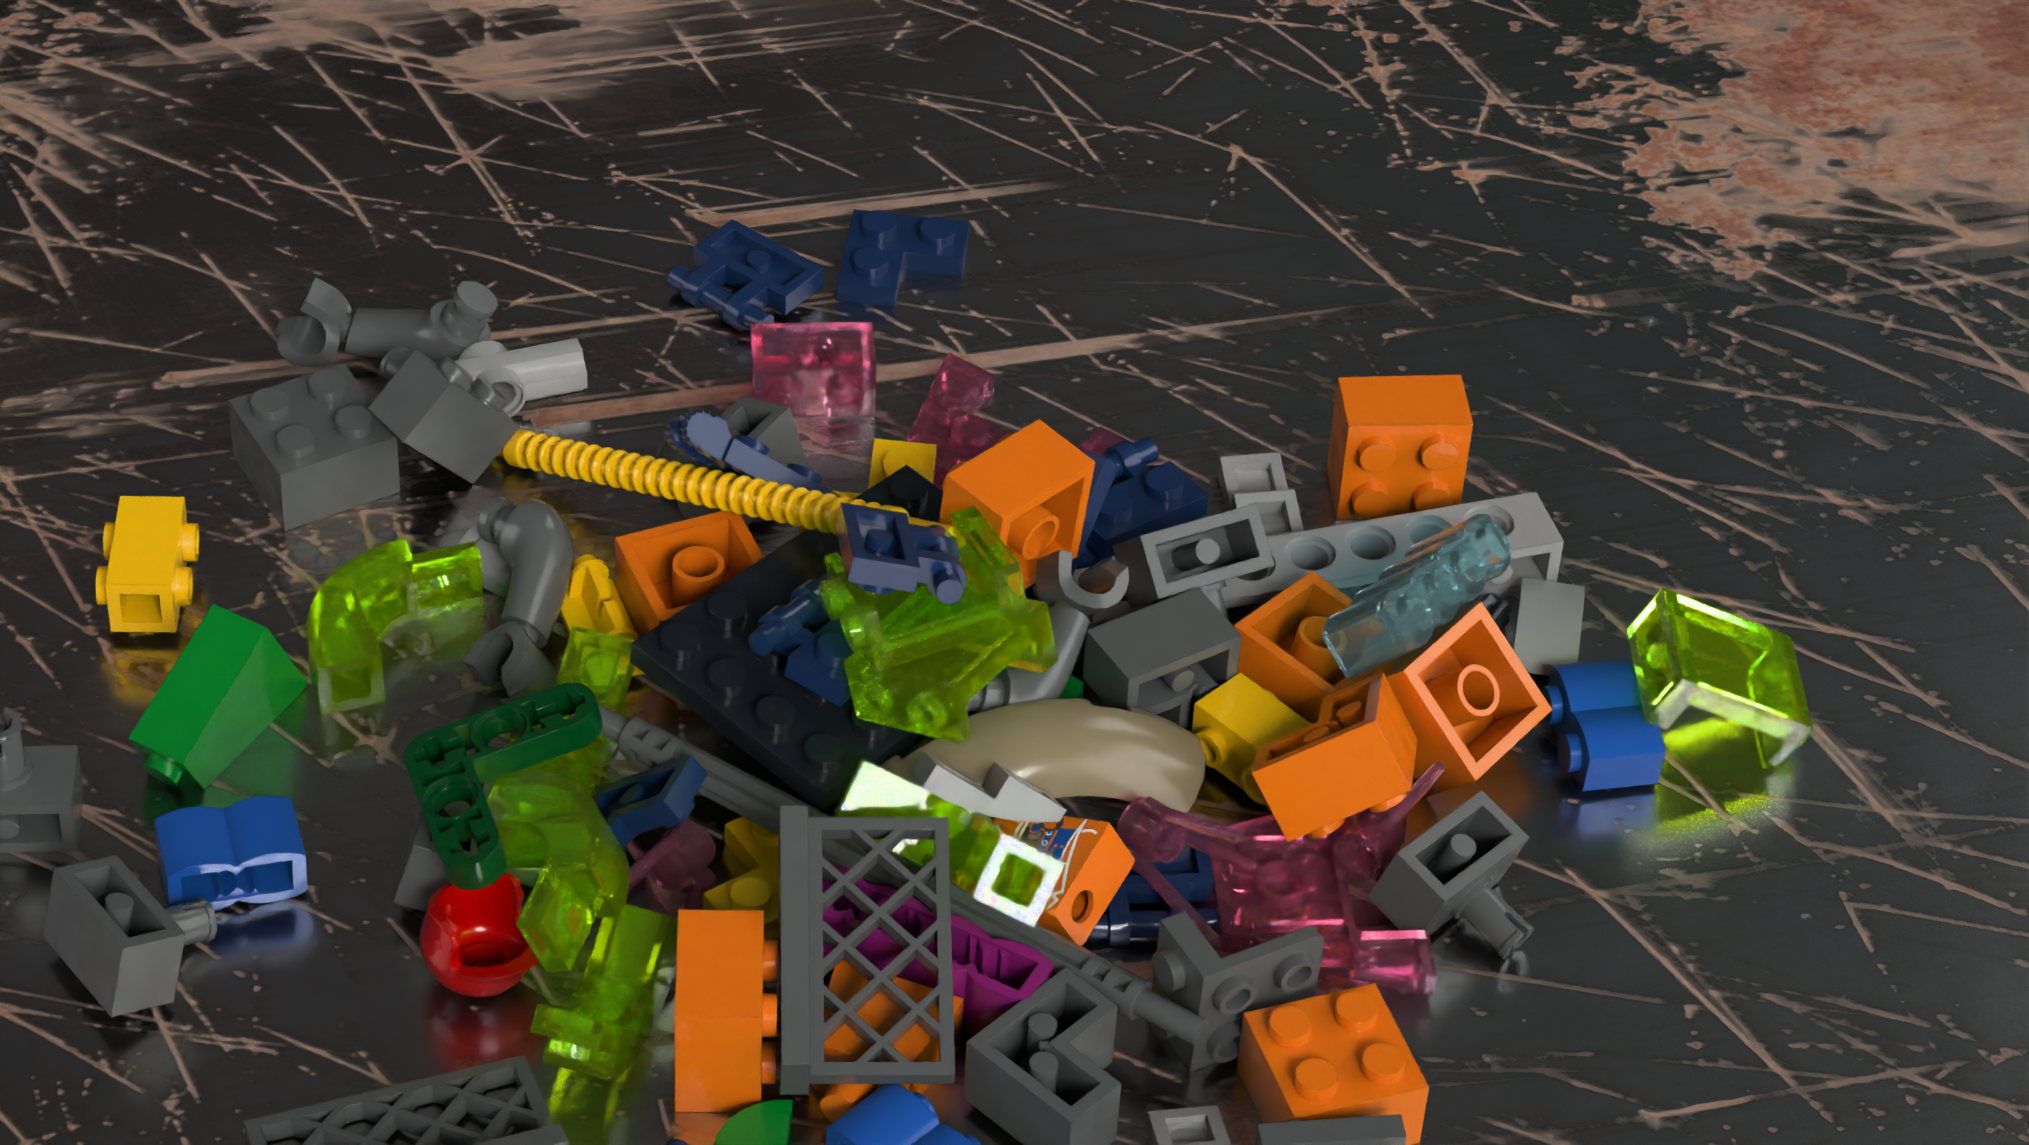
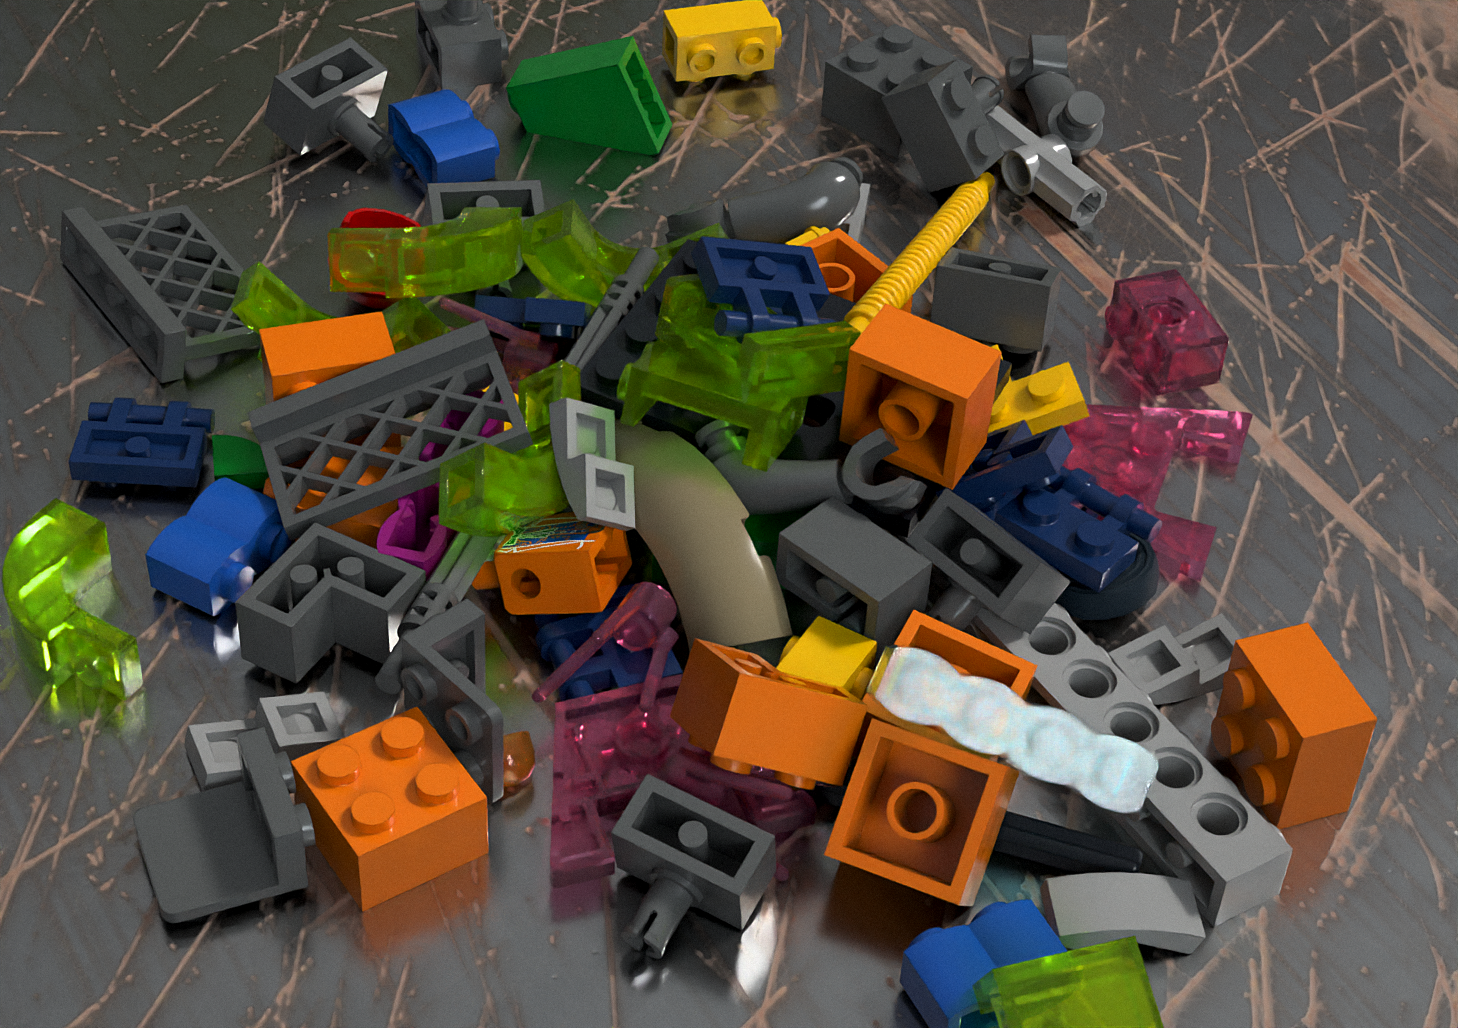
camera: 75 degrees right, 0 degrees up
clear neon green arch [306,538,484,716] -> none
dark green beam [404,682,603,890] -> none
dark blue hinge [663,410,840,497] -> none
dark blue plate [667,219,824,336] -> none
dark blue plate [836,209,970,308] -> none

